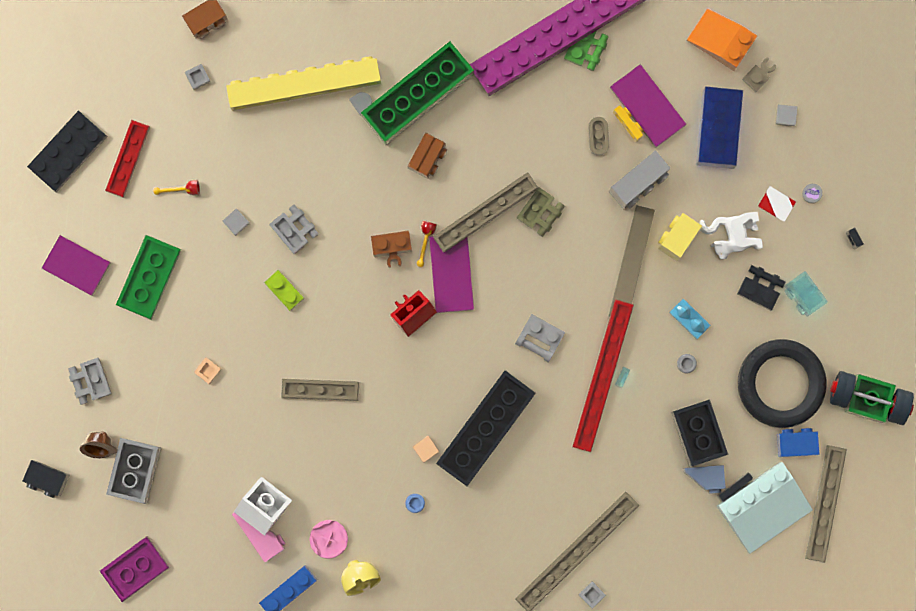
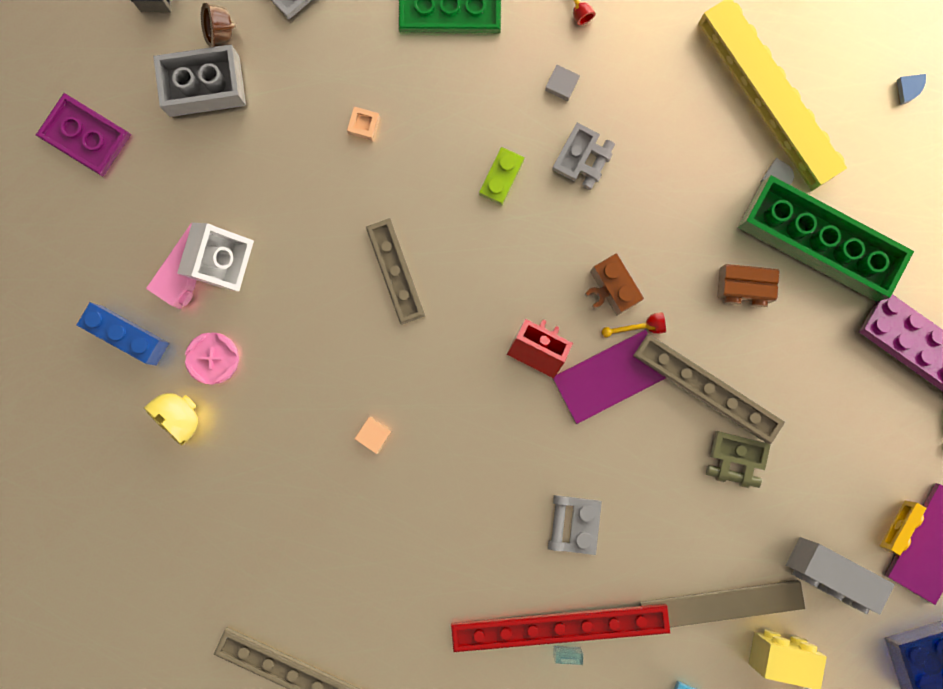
camera: 70 degrees right, 0 degrees up
medium blue tile [405,494,425,513] -> none
black brick [436,370,536,487] -> none
dark tan plate [589,117,609,156] -> none

